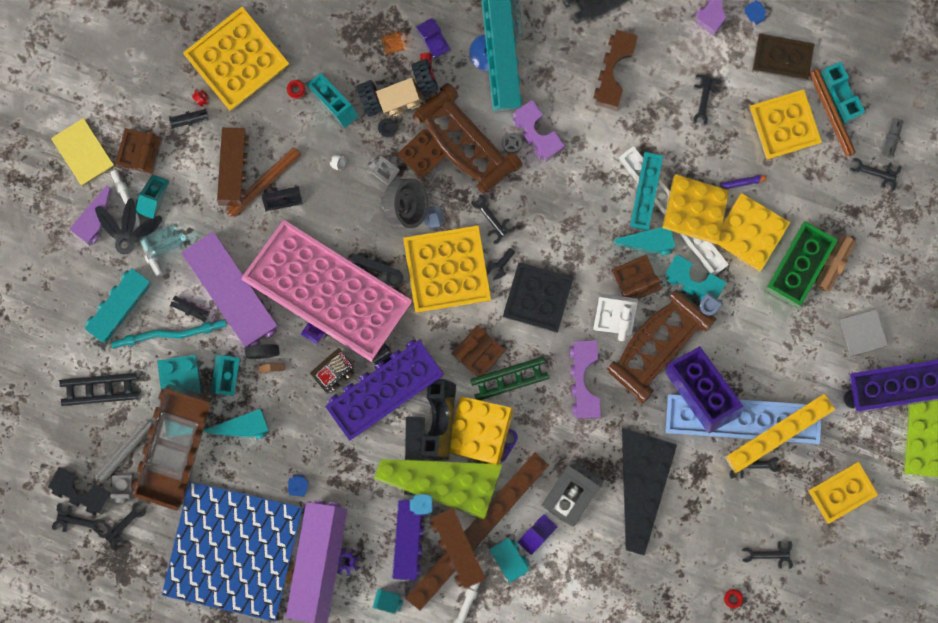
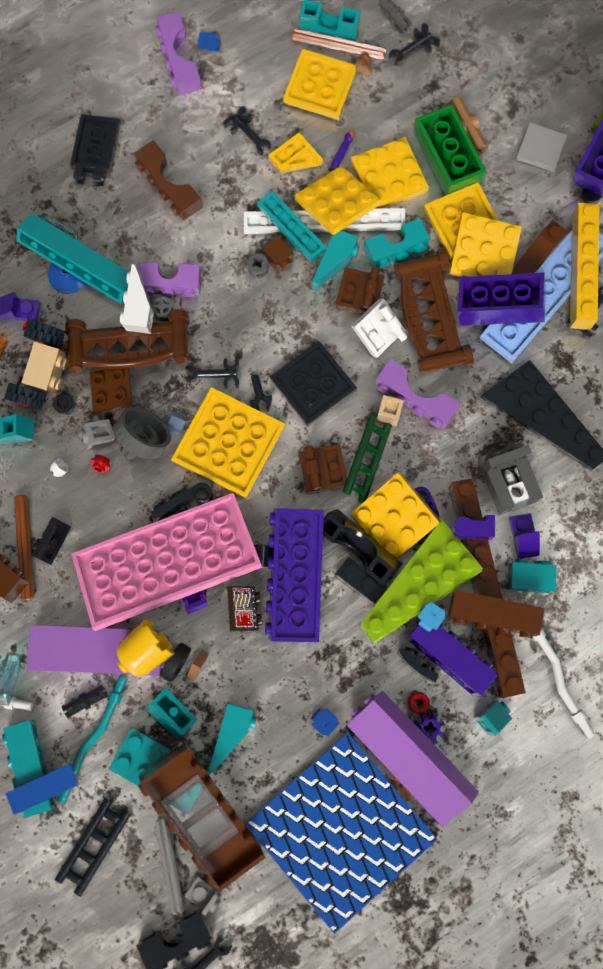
camera: 50 degrees left, 5 degrees down
black bar [96,502,146,551] -> none
sand blue tile [700,292,723,315] -> none
dark brown tile [752,33,815,81] -> none
none -> blue tile [5,763,80,815]
none -> red plate [90,454,111,473]
none -> yellow cylinder [116,619,175,677]
none -> white slope [120,264,154,334]
none -> dark grey wheel [248,253,268,279]
none -> reddish brown brick [262,236,293,273]
none -> yellow wing [268,133,323,173]
none -> medium nougat tile [356,54,372,76]
none -> tan panel [377,395,404,427]
none -> black slope [397,646,439,683]
none -> red plate [407,692,430,714]
none -> yellow plate [423,182,498,259]
none -> yellow plate [449,213,522,277]
none -> dark purple leg [452,515,495,540]
none -> reddish brown slope [512,220,568,274]

